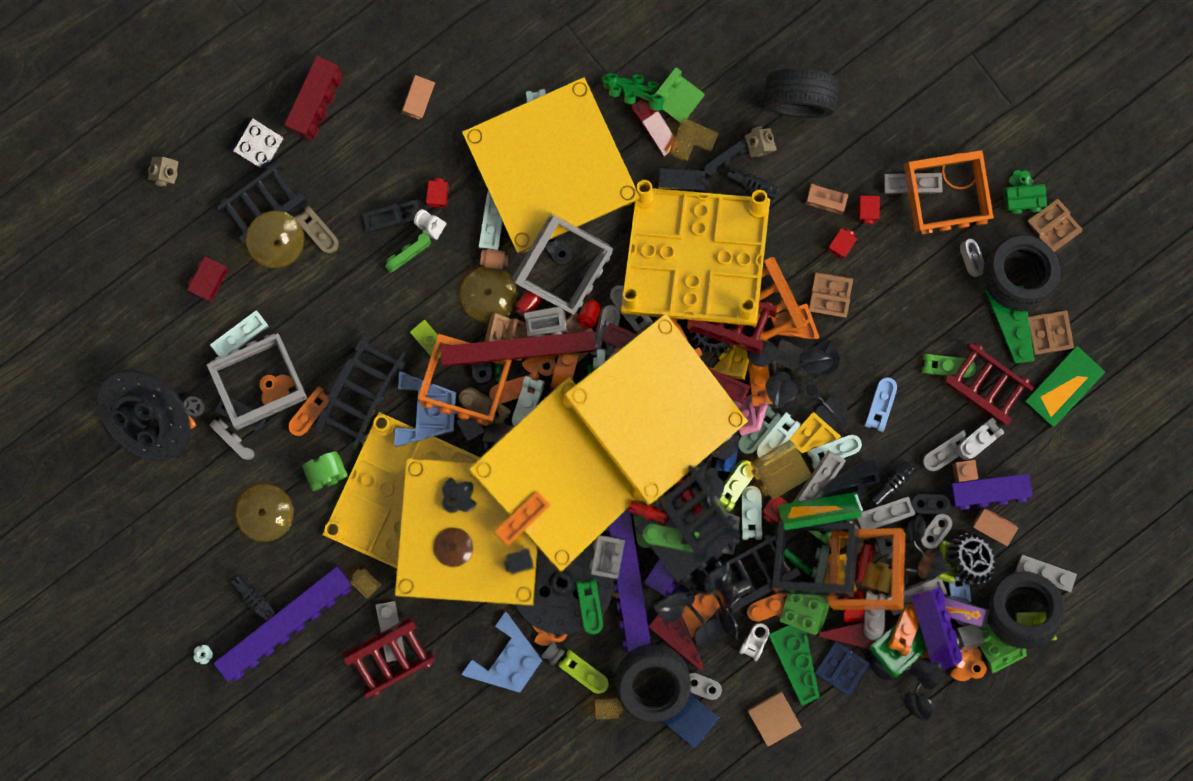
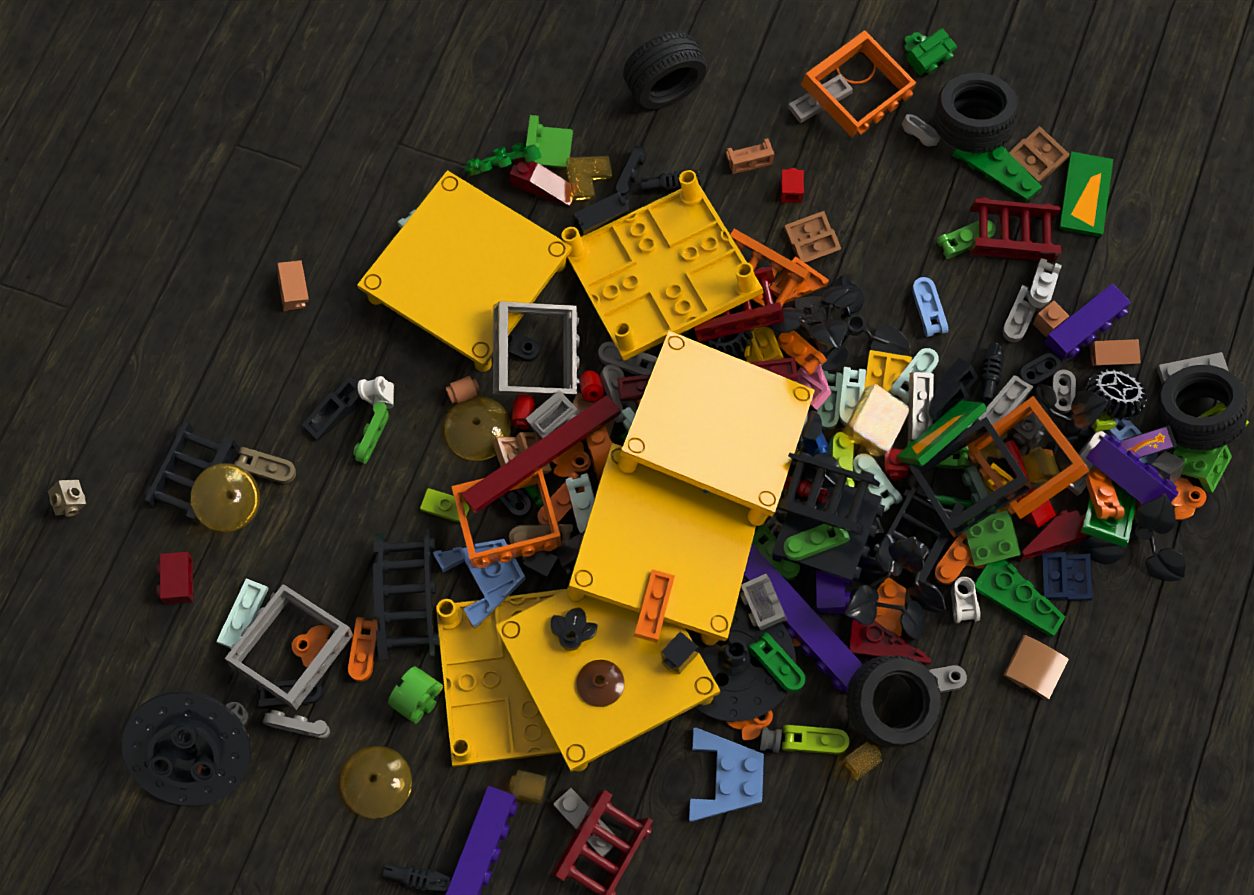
camera: 30 degrees left, 15 degrees down
bracket [227,116,283,170] -> none
dark red brick [285,56,343,142] -> none
red brick [426,178,449,208] -> none
light aqua plate [479,191,503,250] -> none
red pin [629,500,669,524] -> none
dark blue slope [664,694,720,748] -> none
dark tan brick [745,127,776,157] -> none
red brick [858,196,880,225] -> none
light grey plate [863,591,886,640] -> none
medium nougat slope [1028,199,1082,252] -> none

